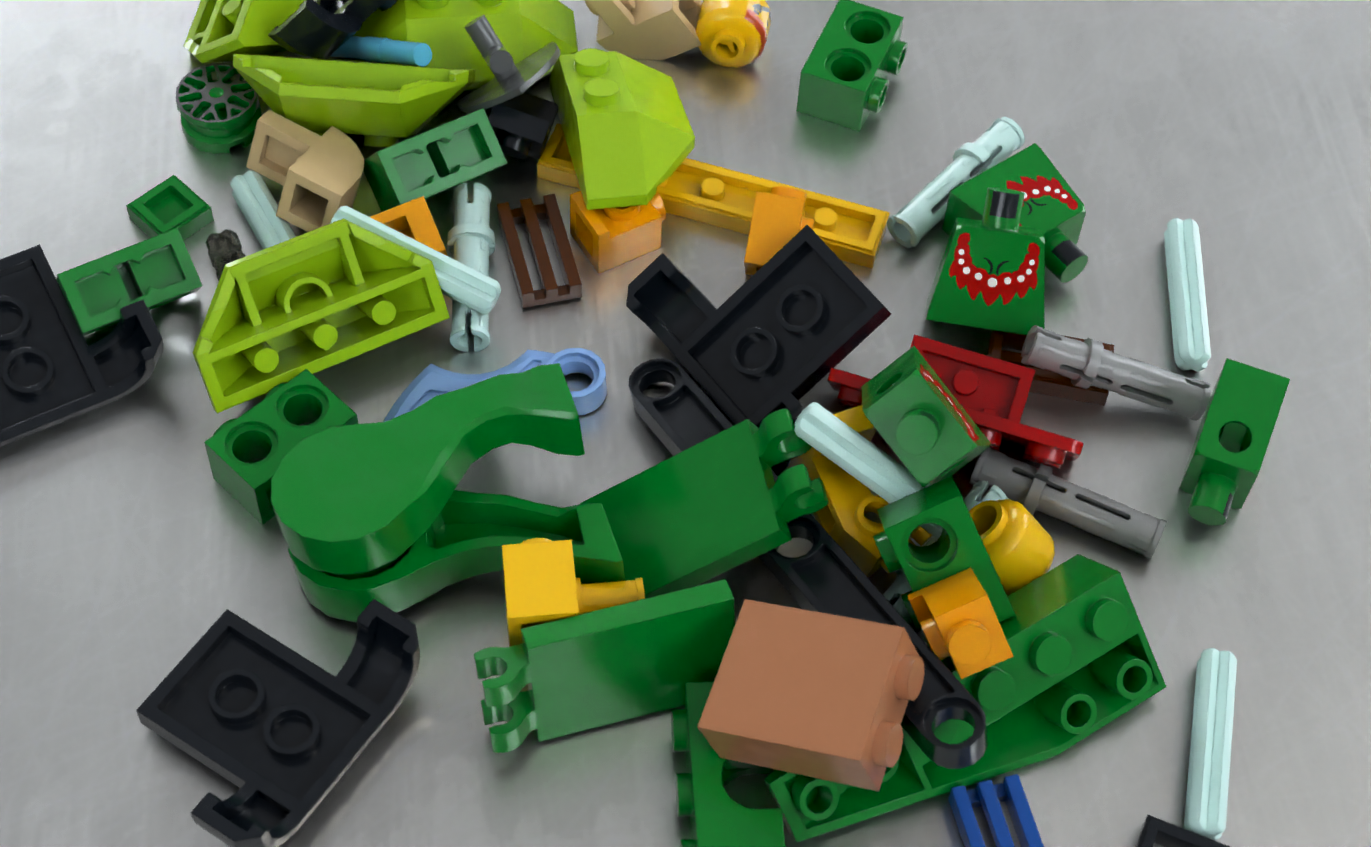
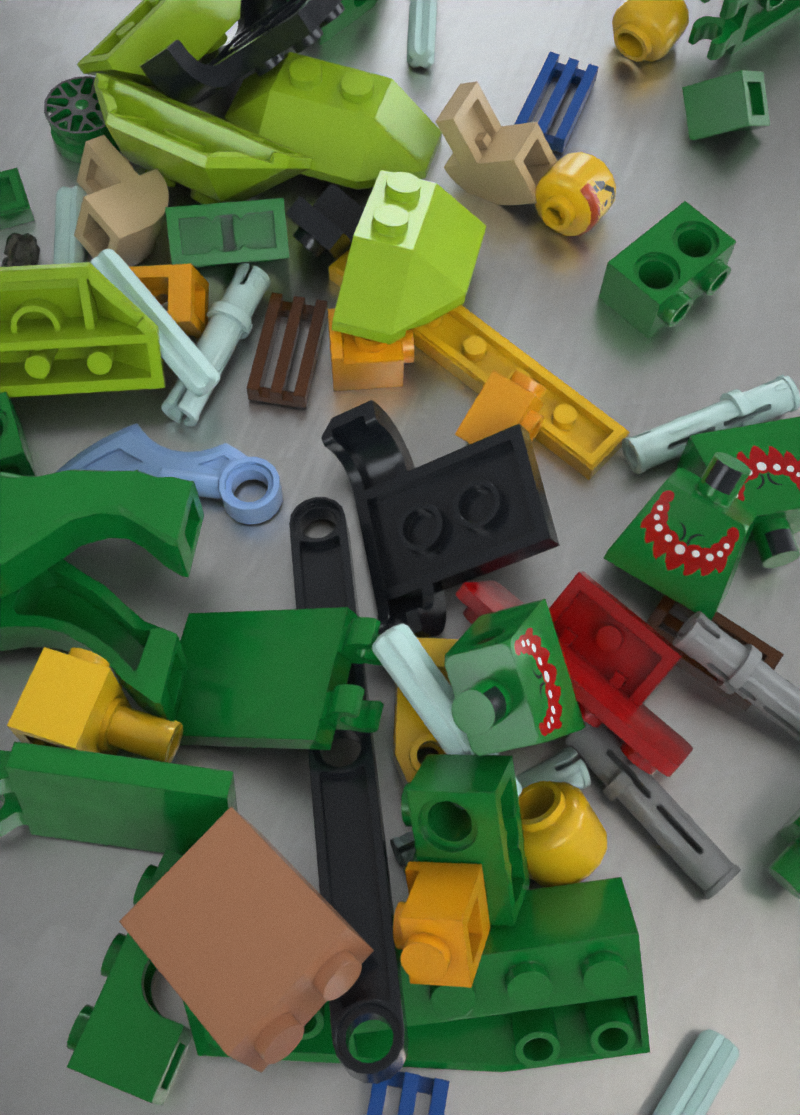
camera: 25 degrees right, 10 degrees up
medium azure piece [330,36,432,67] -> none
dark grey shield [456,15,560,113] -> none

